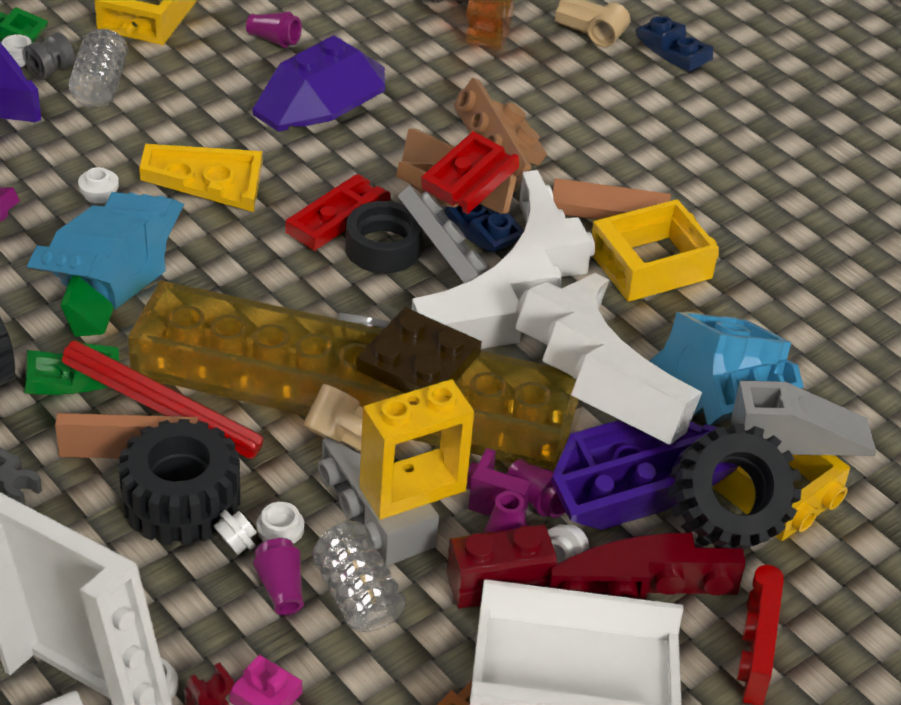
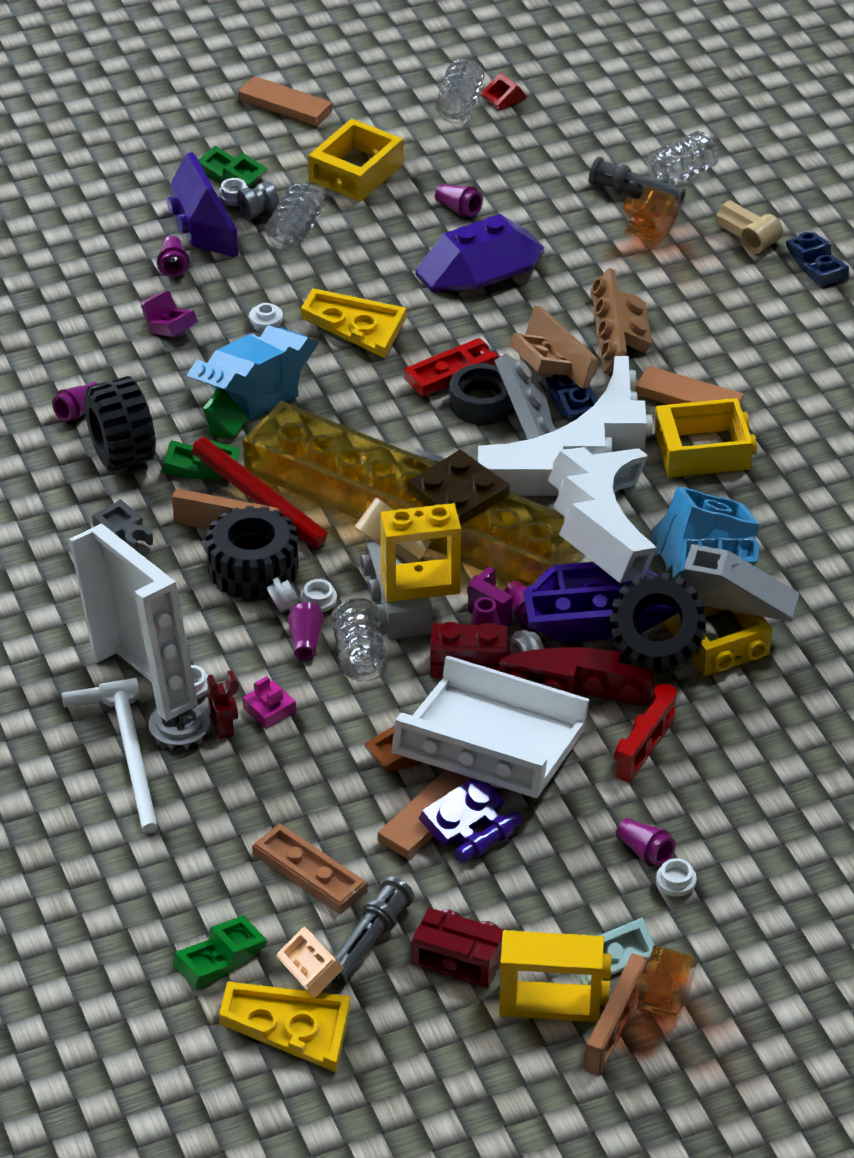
camera: 20 degrees right, 0 degrees up
red plate [421,131,519,214] -> none

